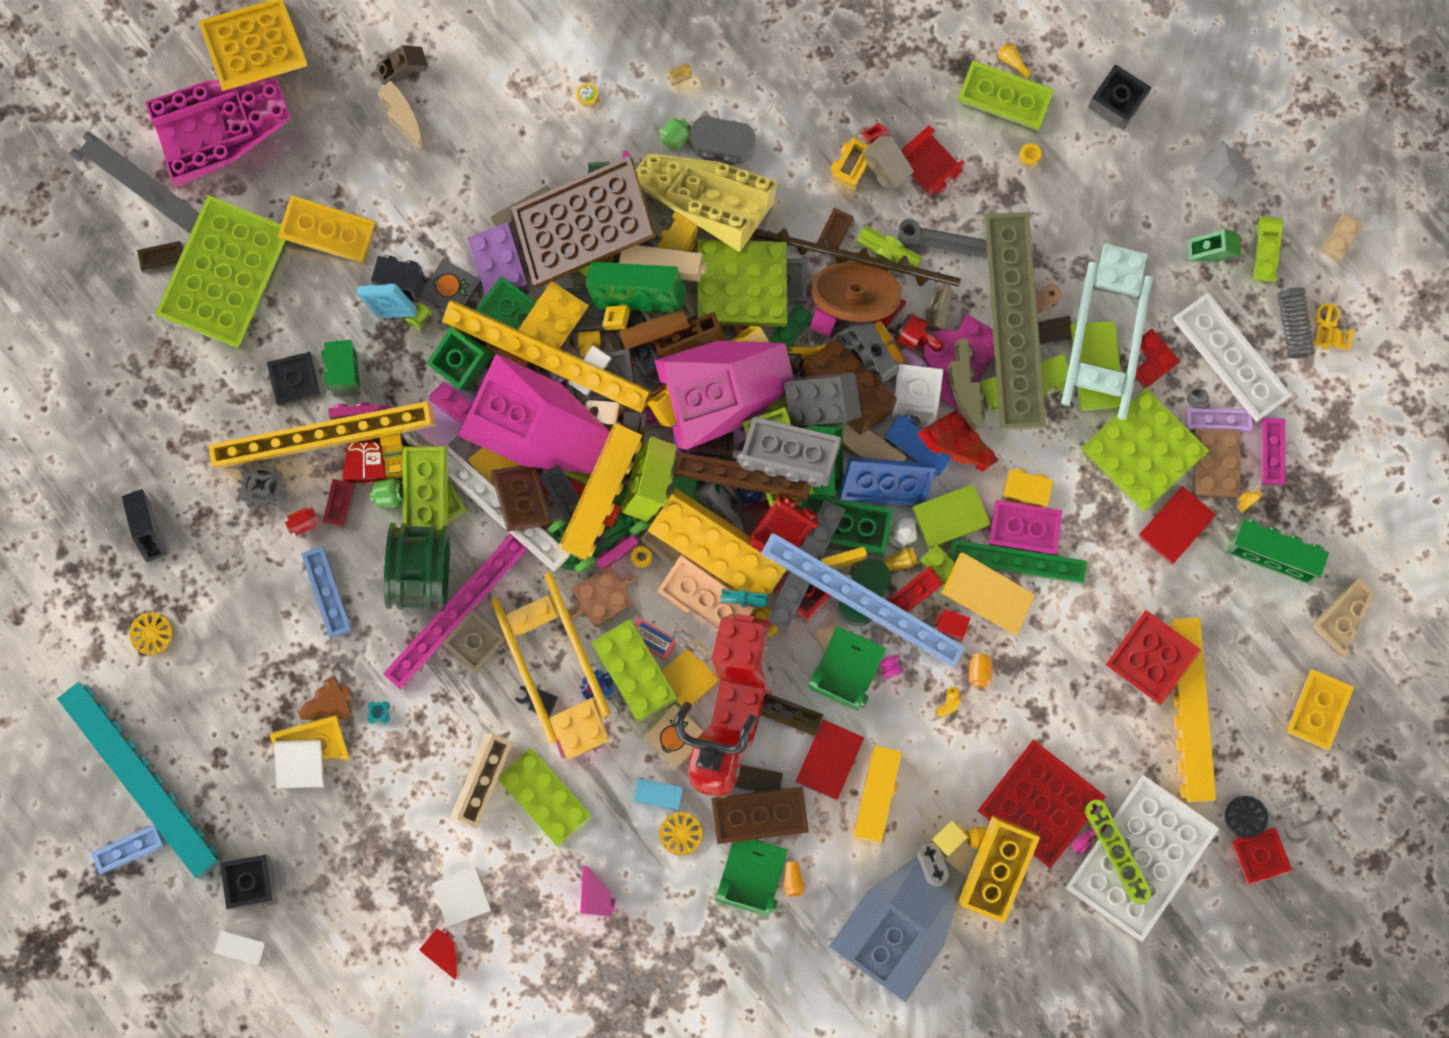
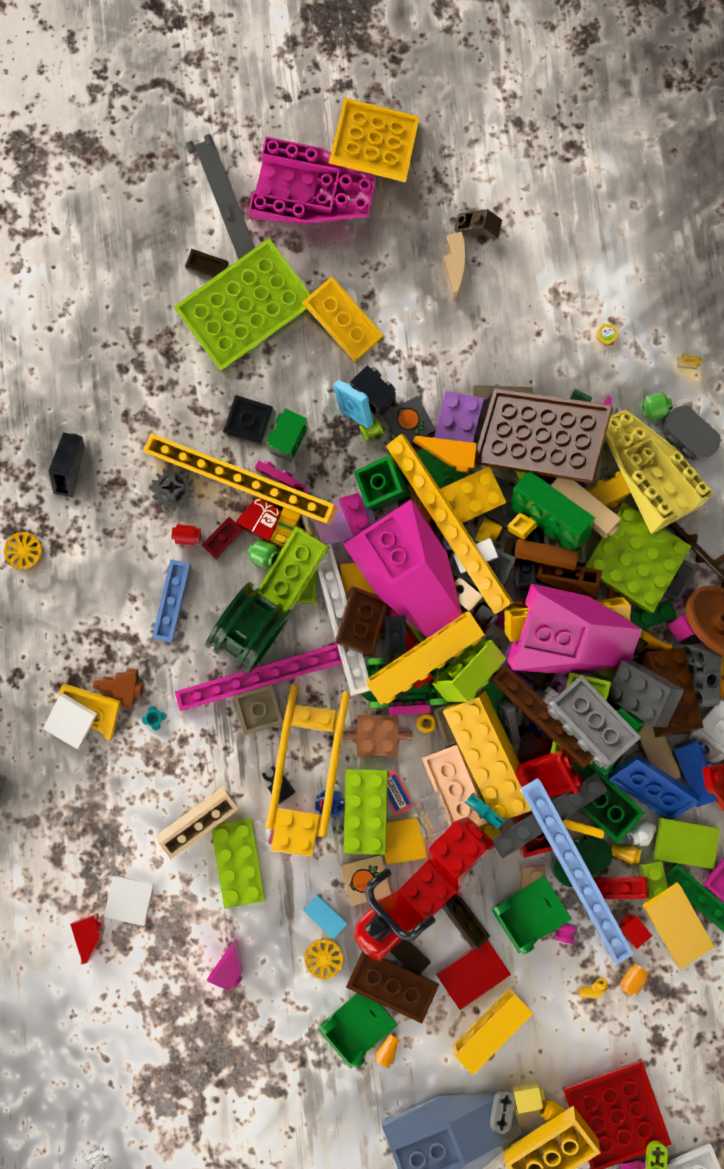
camera: 35 degrees right, 5 degrees up
none -> light orange slope [413,436,476,472]

